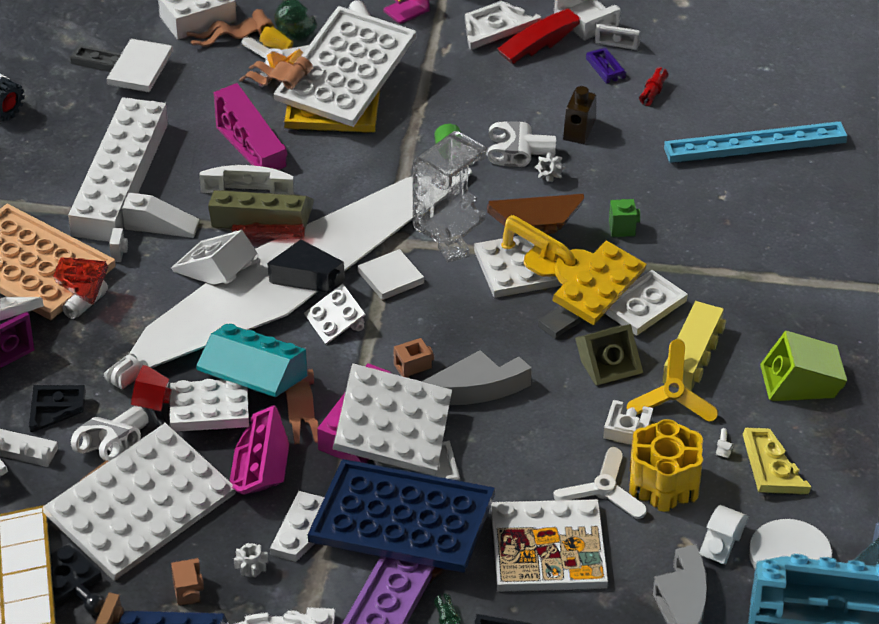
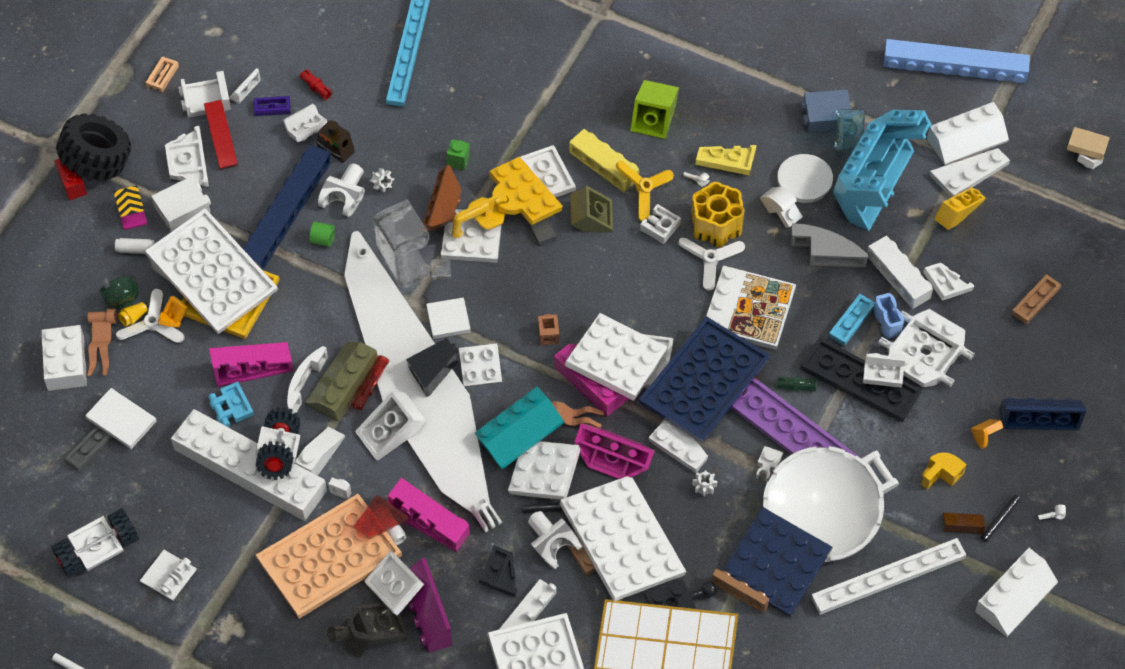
camera: 70 degrees left, 15 degrees up
red slope [131,365,172,411] -> none
nougat brick [171,558,204,606] -> none
nougat flag [239,56,313,90] -> none
light grey slope [422,350,532,405] -> none
none -> white brick [151,176,211,232]
none -> medium azure plate [208,382,254,427]
none -> dark blue brick [242,144,331,270]
none -> plate [255,407,301,480]
none -> white bracket [283,104,327,142]
none -> dark pink wedge [388,478,470,552]

